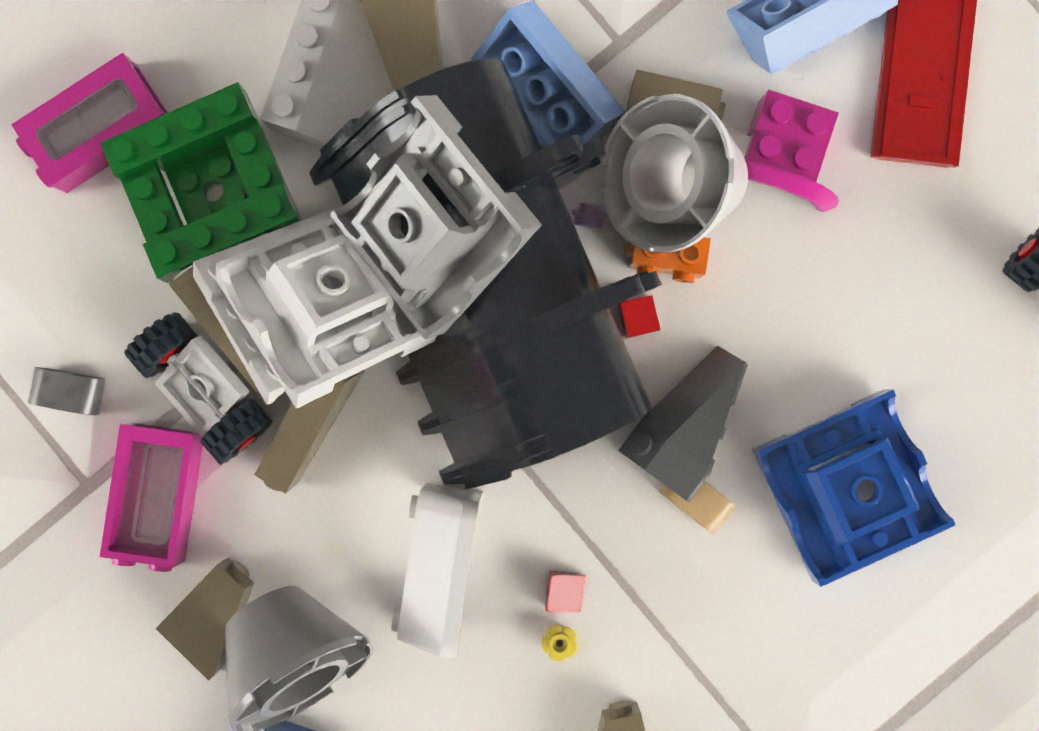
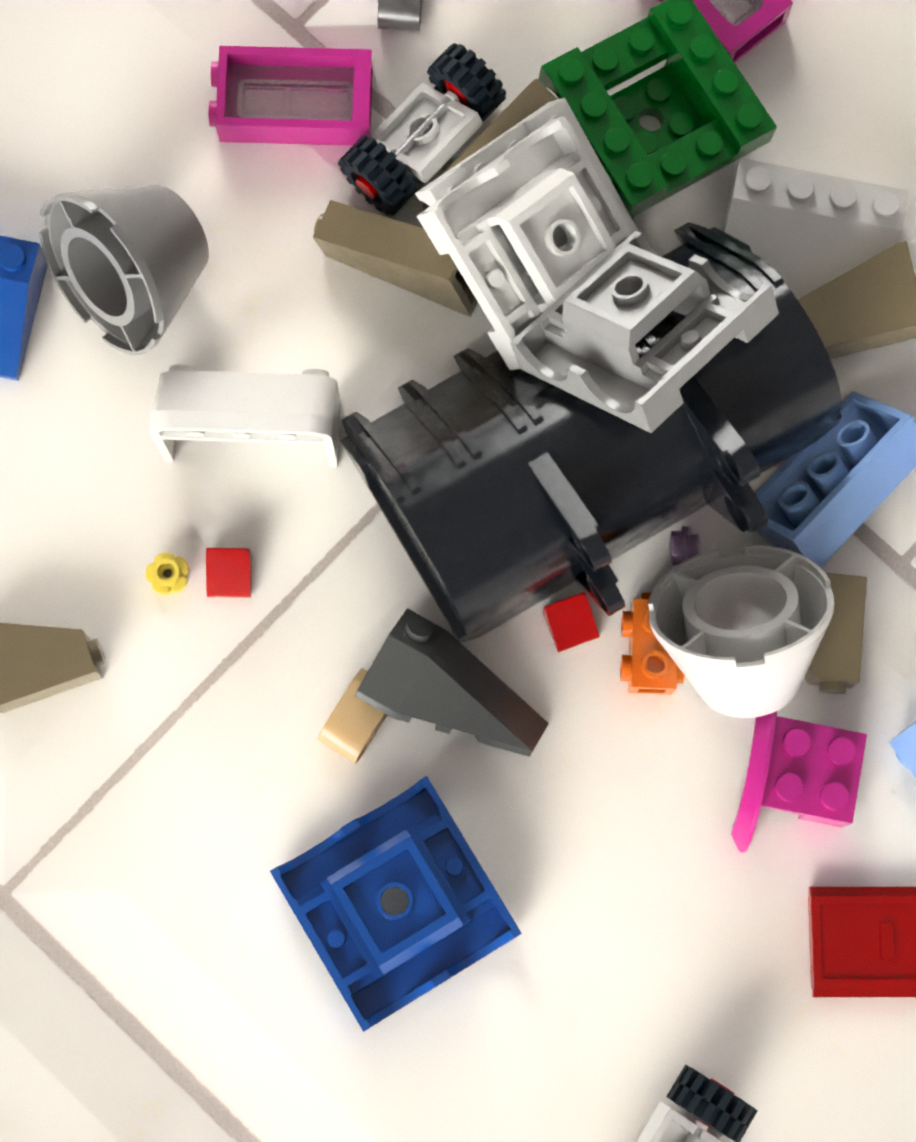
camera: 80 degrees right, 10 degrees down
dark tan slope [155,558,254,681] -> none

